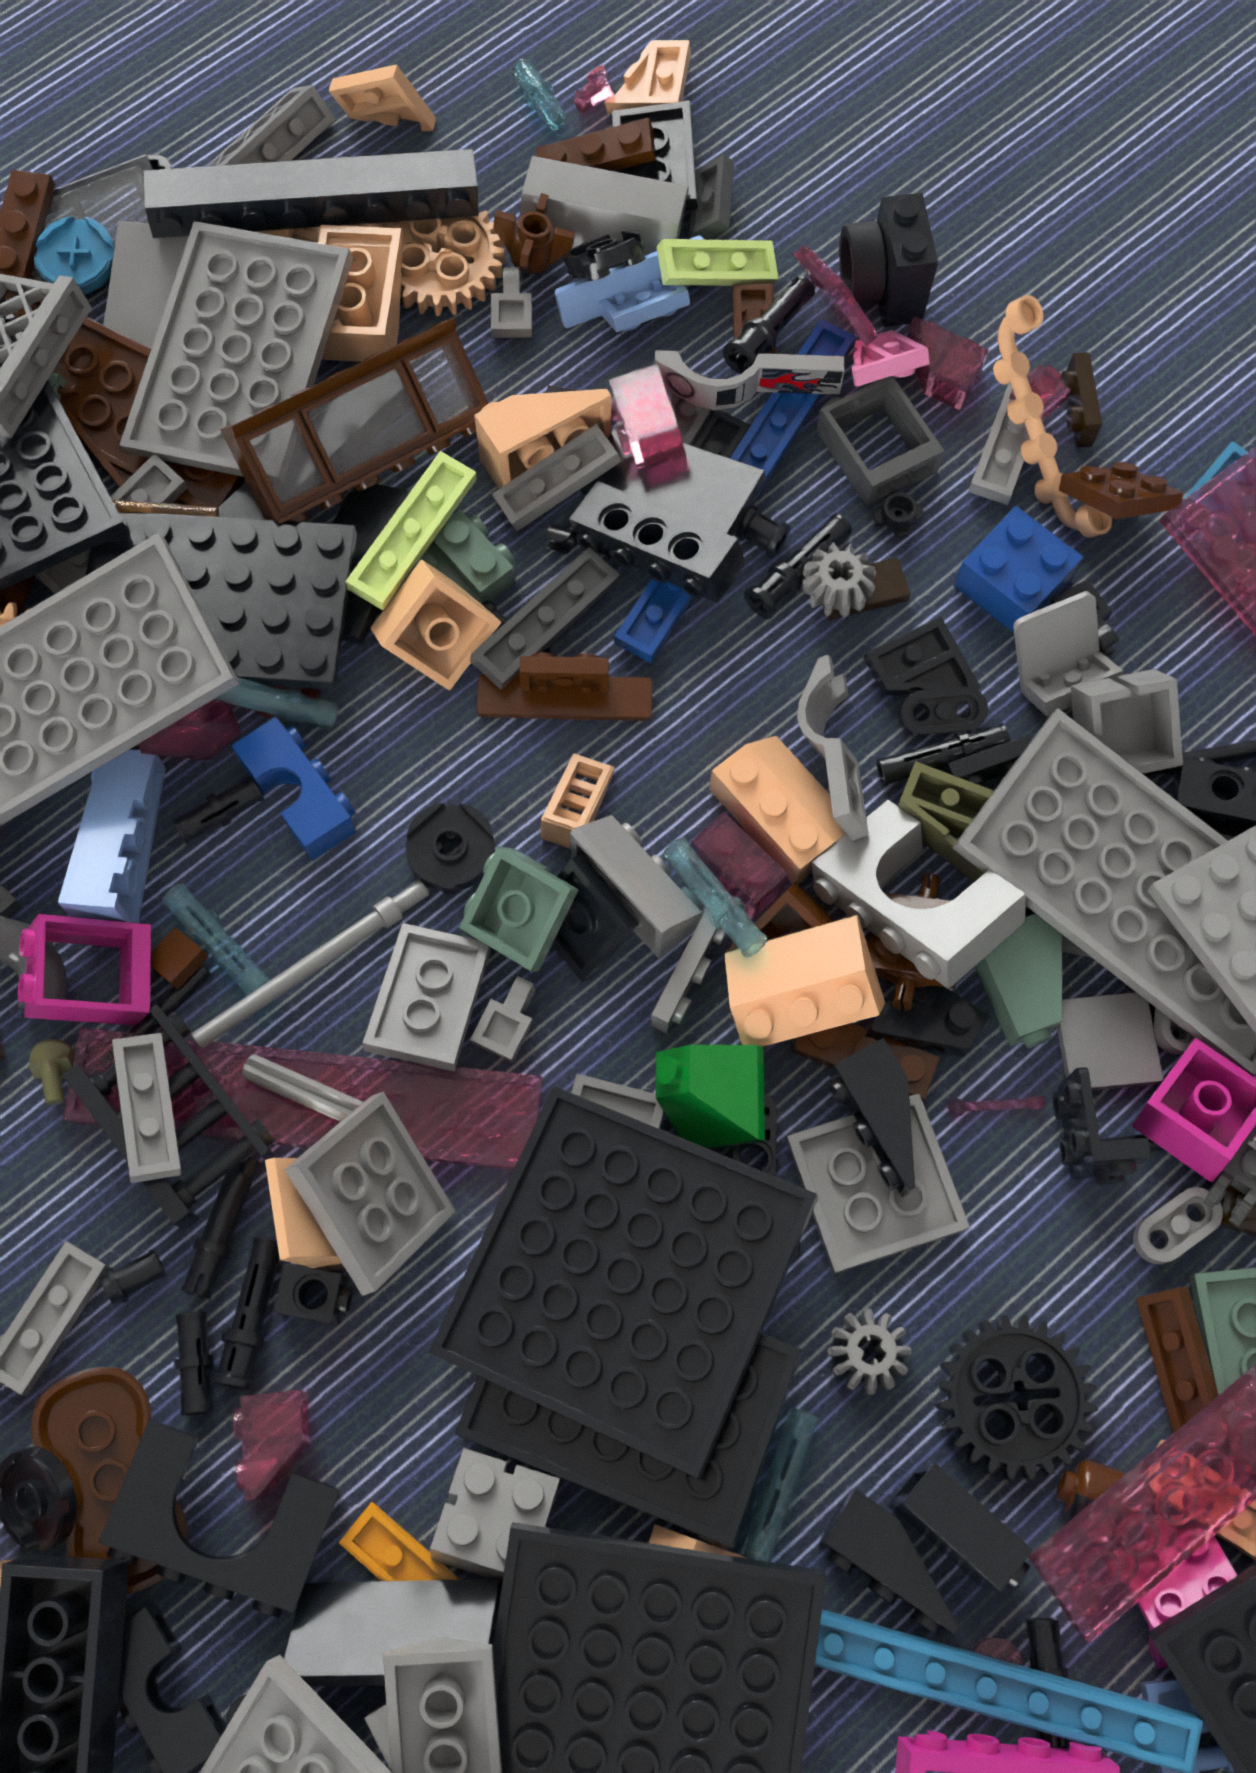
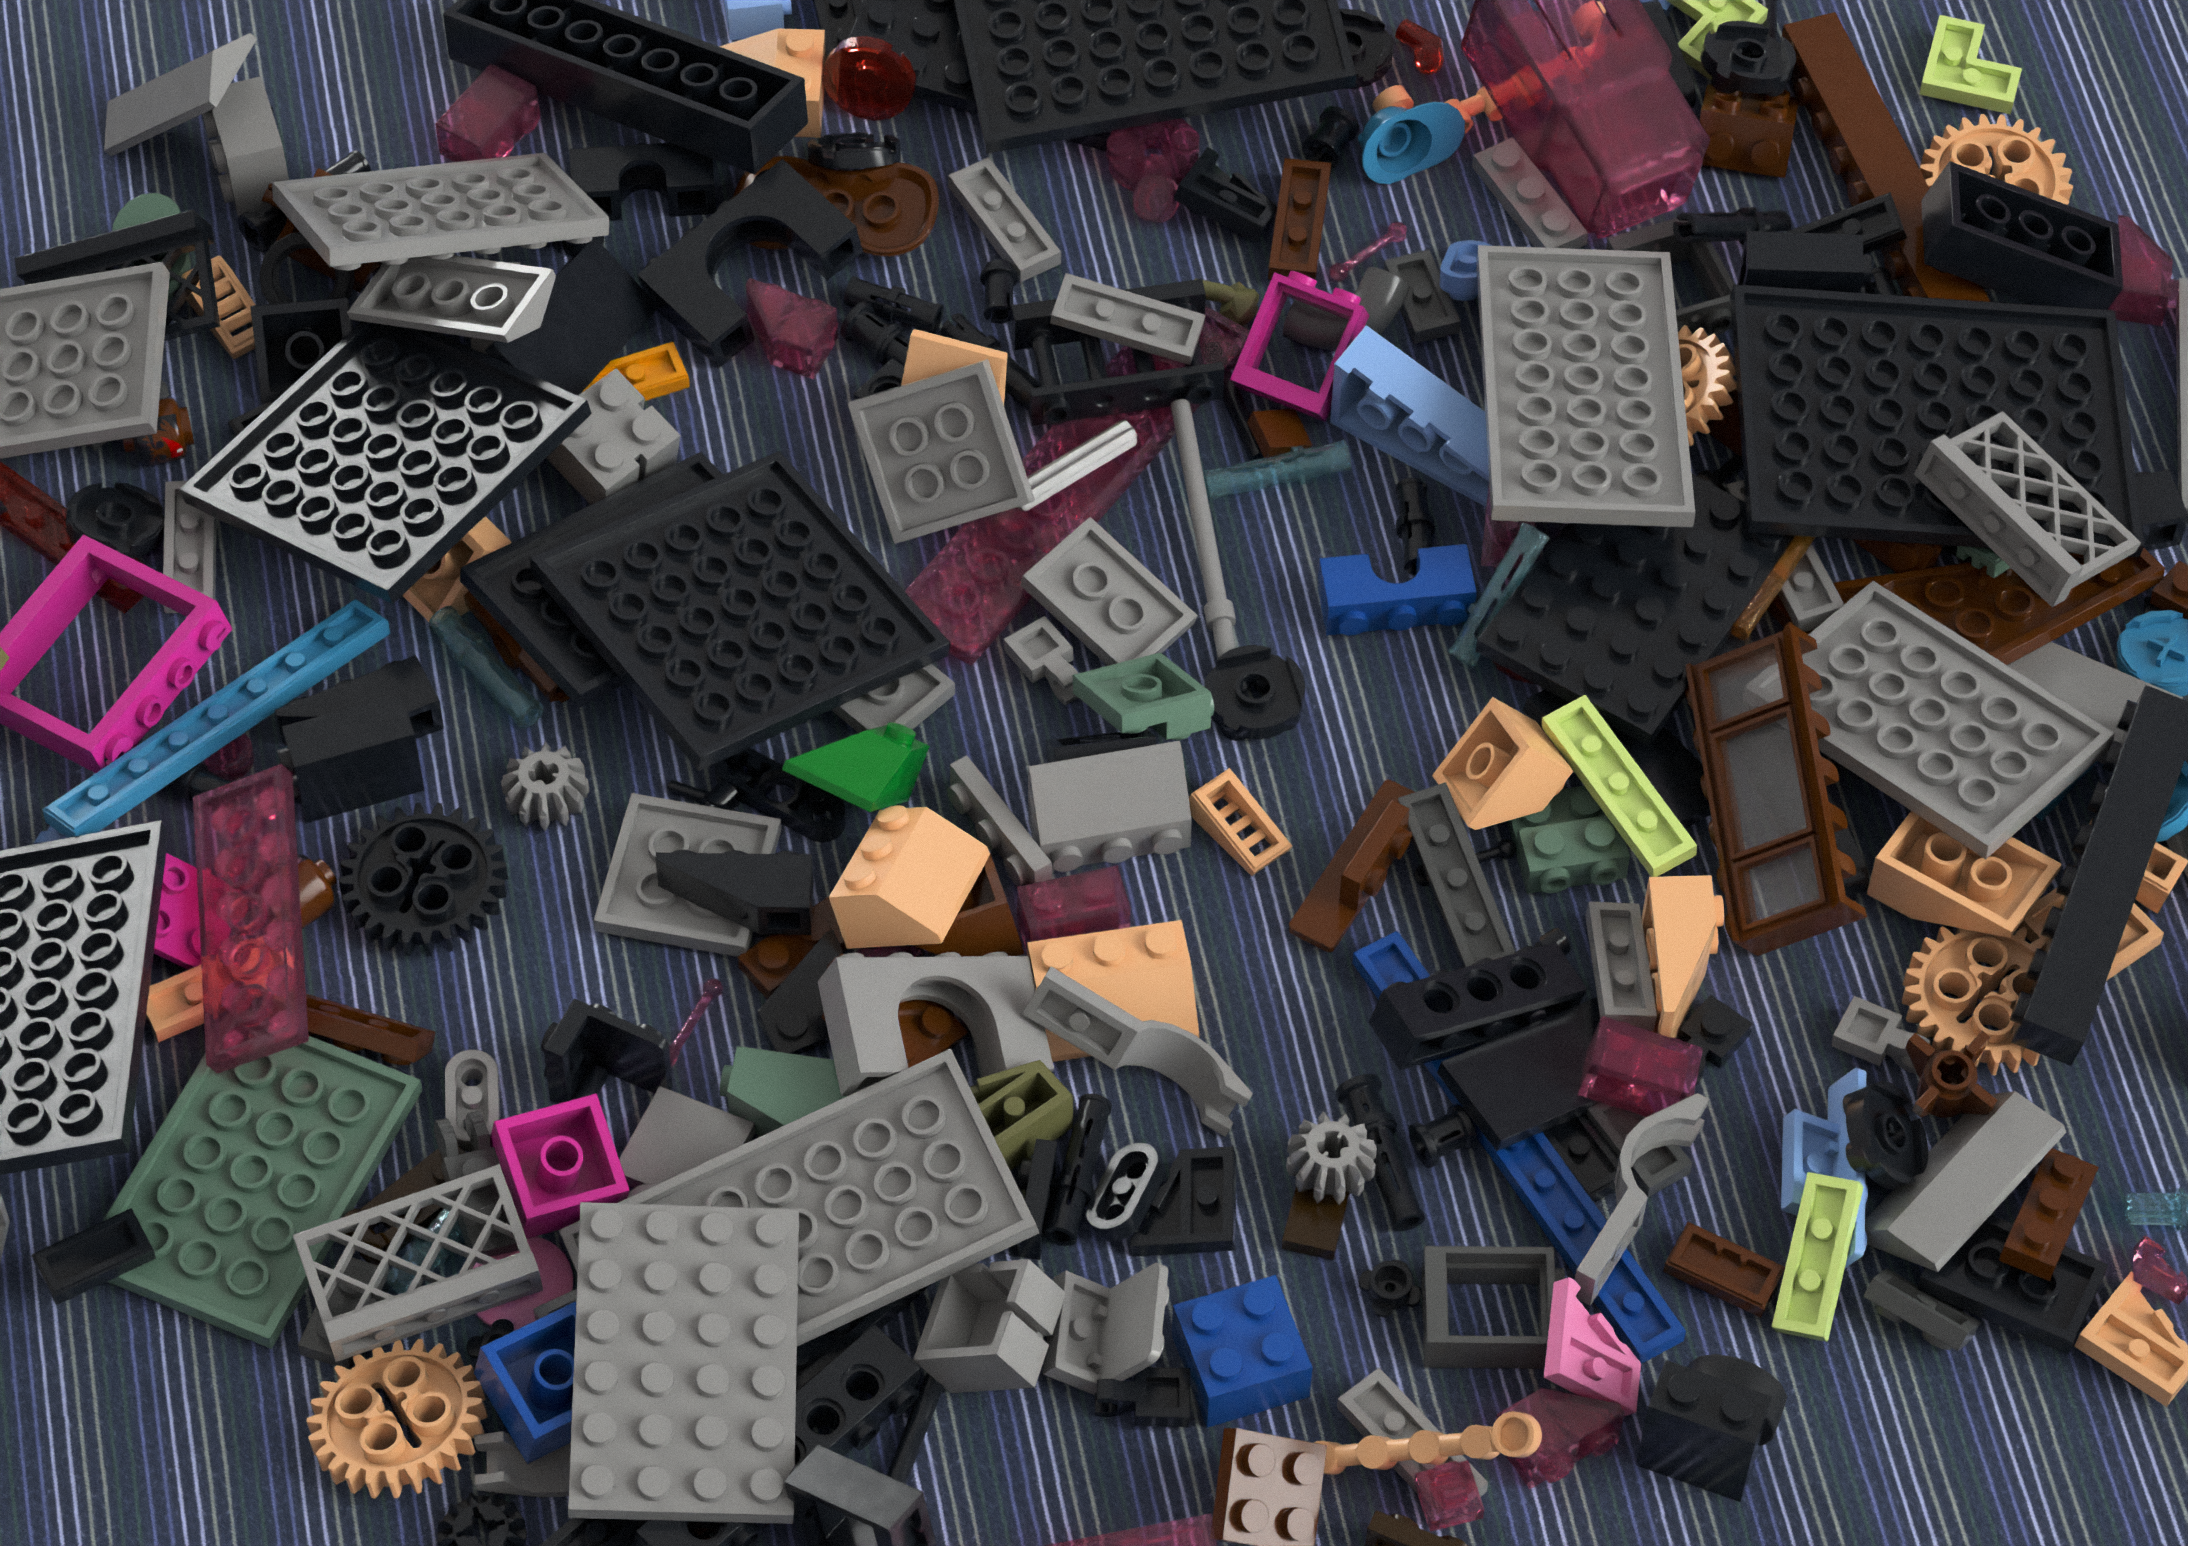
camera: 120 degrees right, 15 degrees down
clear light blue pin [663,838,767,957] -> none
black pin [723,276,815,374] -> none
clear pink tile [793,245,878,347] -> none

